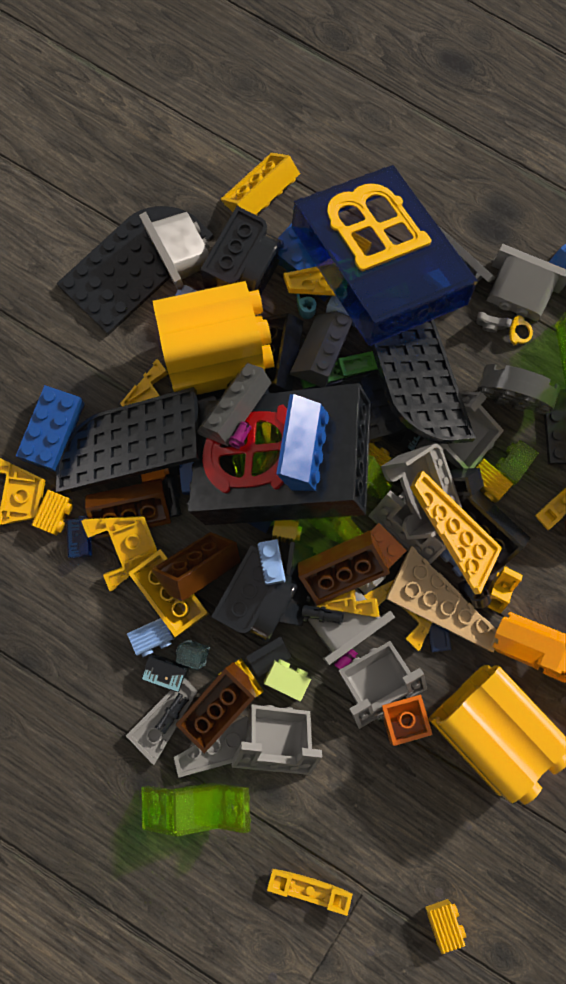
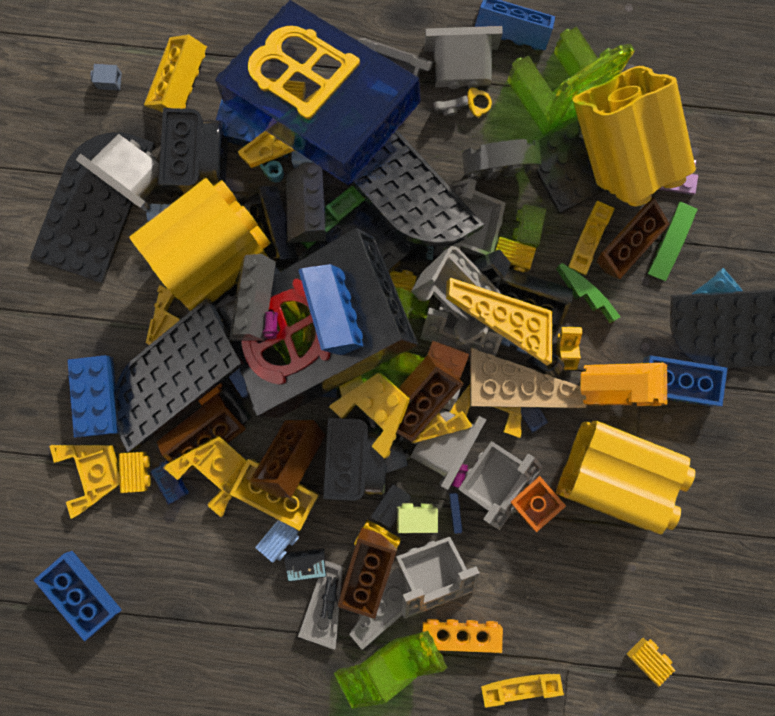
camera: 25 degrees left, 5 degrees up
clear light blue brick [176,640,210,670] -> none
light blue brick [257,539,285,585] -> none
black pin [302,604,344,624] -> none
none -> sand blue brick [90,64,122,91]
none -> yellow wing [329,373,410,458]
none -> light orange brick [422,619,503,653]
none -> dark blue tile [449,492,462,534]
none -> bright green slope [556,263,620,323]

